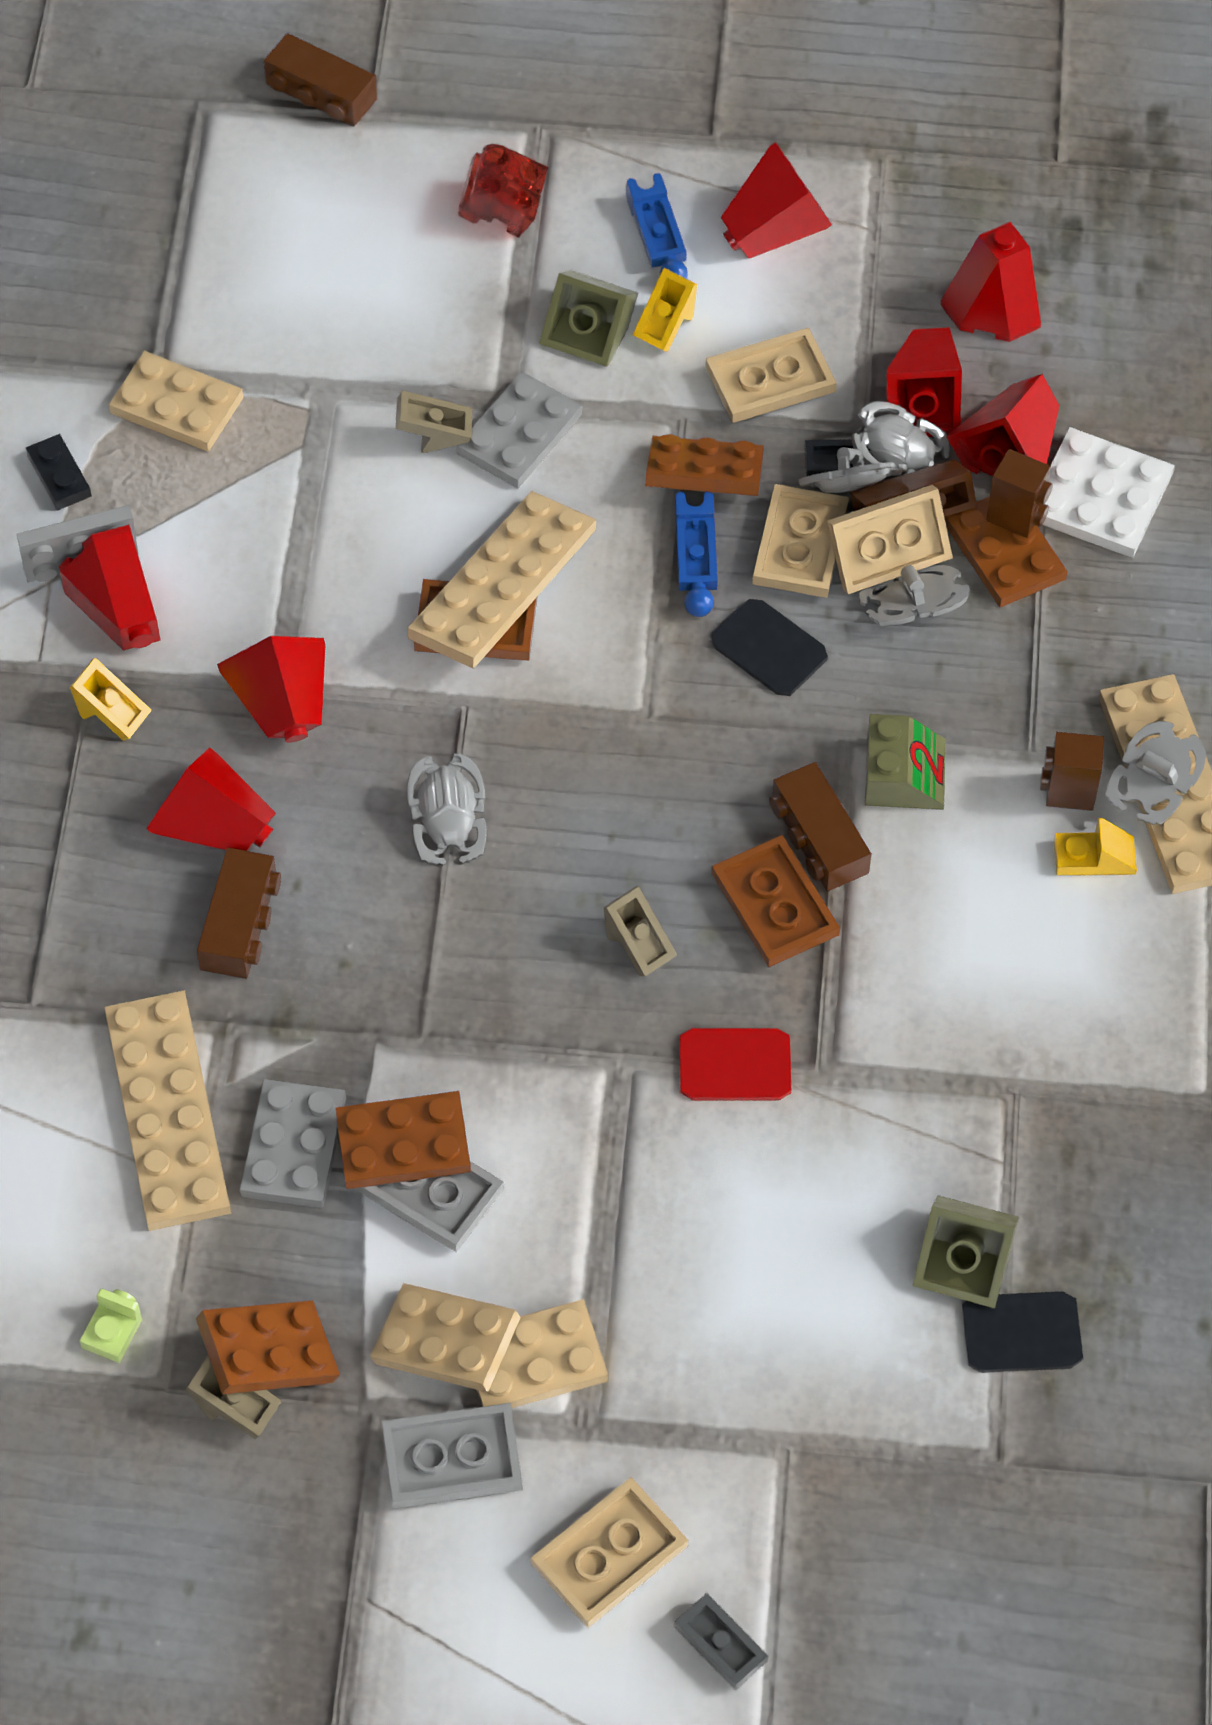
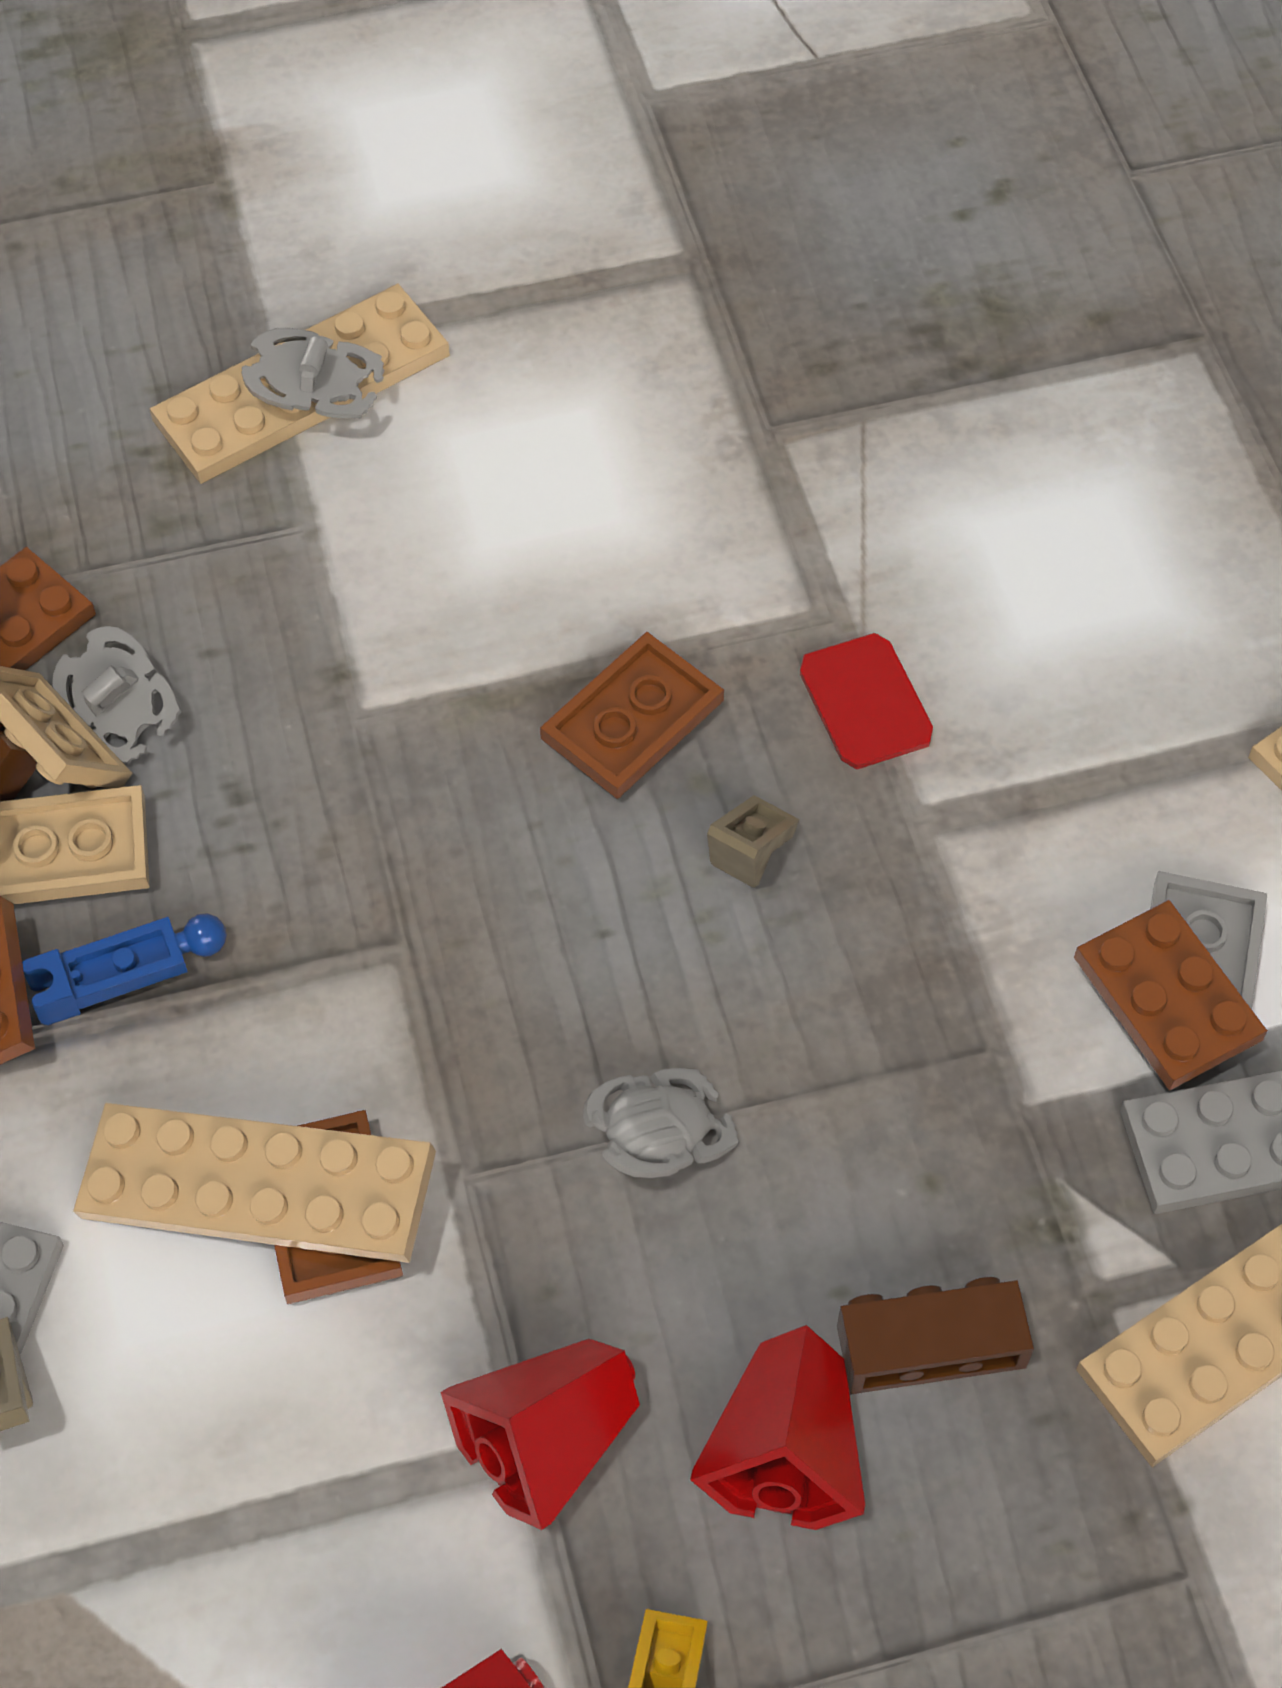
camera: 110 degrees left, 0 degrees up
black piece [711,599,828,696] -> none
reddish brown brick [769,762,872,892] -> none
olive slope [865,714,946,810] -> none
olive slope [912,1195,1019,1308] -> none
black piece [962,1291,1083,1373] -> none
reddish brown brick [1040,731,1104,811] -> none
yellow slope [1054,818,1137,875] -> none

